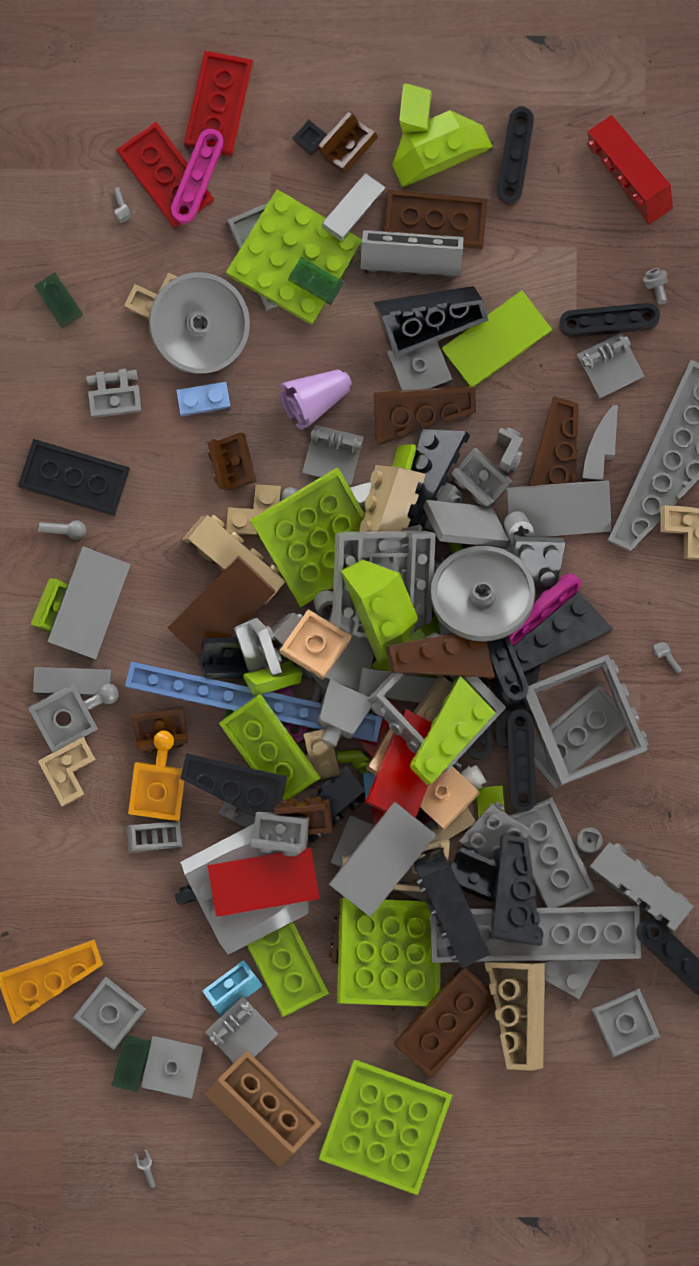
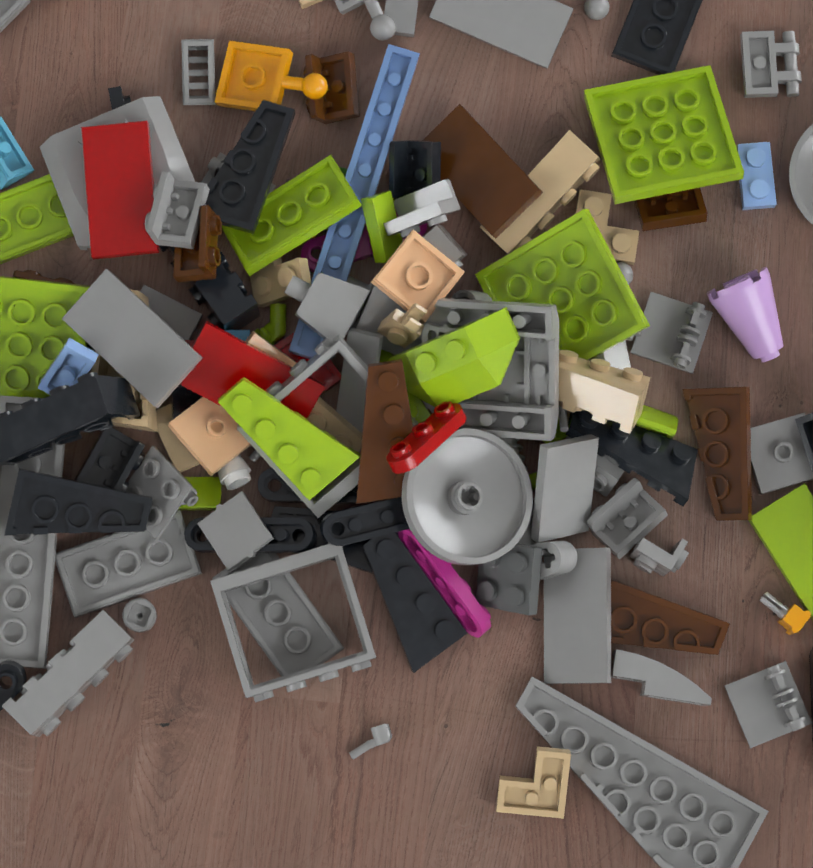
camera: 85 degrees right, 0 degrees up
none -> light blue plate [38,338,99,395]
none -> light grey piece [197,491,274,571]
none -> tan plate [377,303,427,348]
none -> red plate [386,401,467,474]
none -> lime plate [584,65,744,204]
none -> light orange piece [760,592,811,635]

